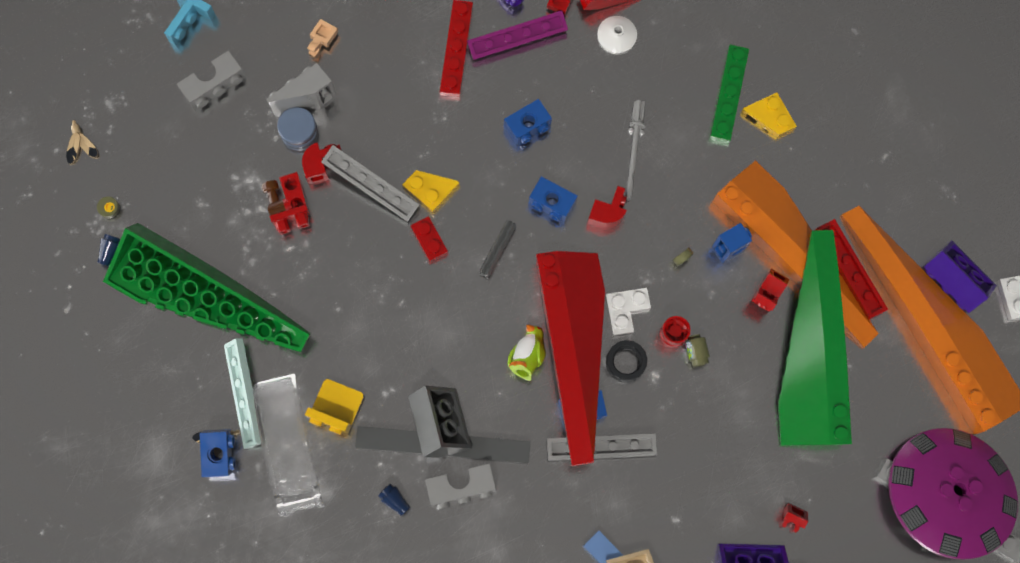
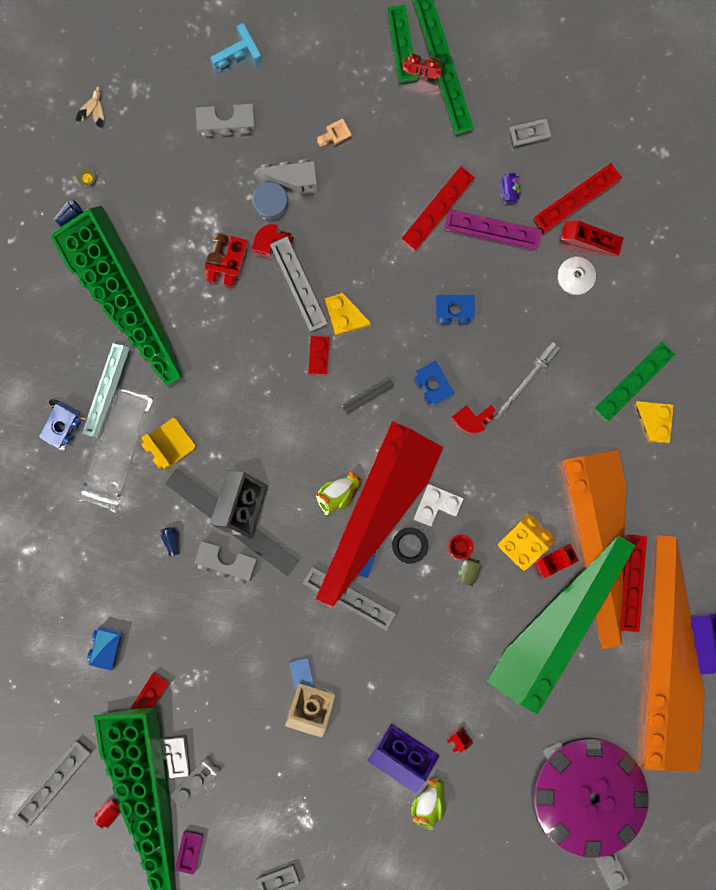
camera: 40 degrees right, 10 degrees up
olive tile [673,248,693,266] -> none
blue brick [712,223,752,263] -> none
none -> yellow bracket [498,513,555,571]

